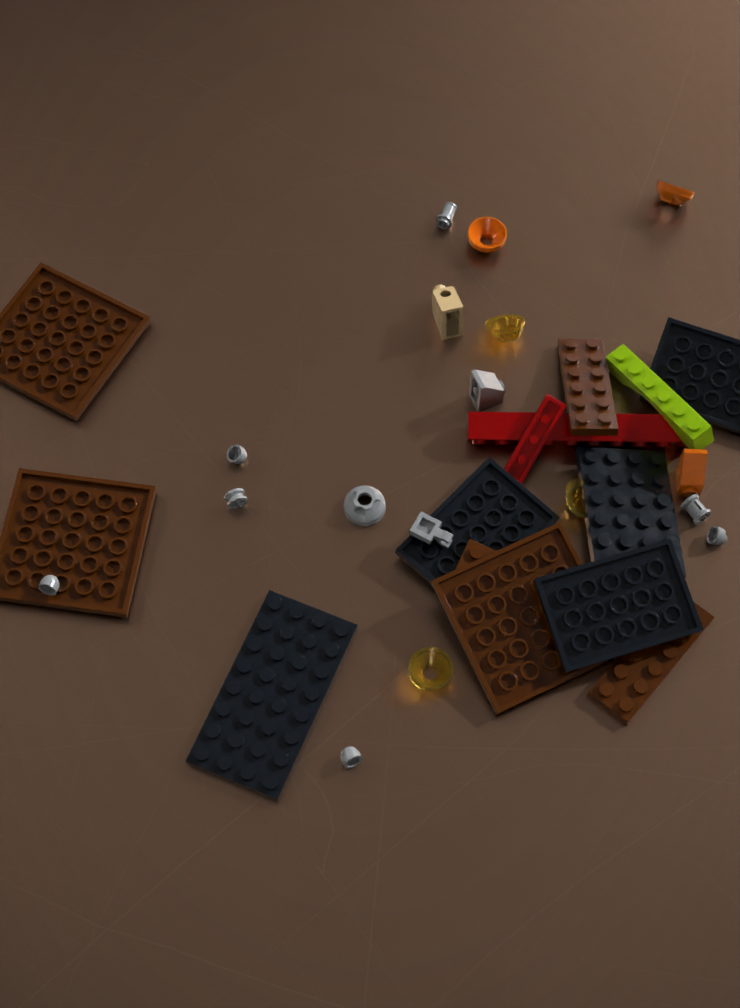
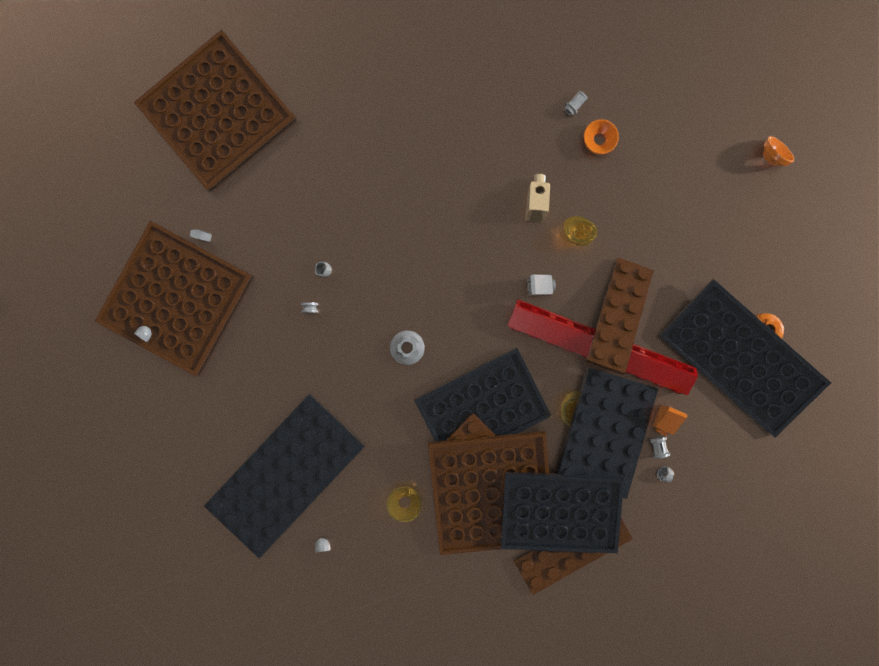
camera: 20 degrees right, 25 degrees up
light grey plate [409,512,453,549] -> none
red tile [503,394,567,484] -> none
lime arch [606,344,714,450] -> none
none -> light grey tile [189,229,212,241]

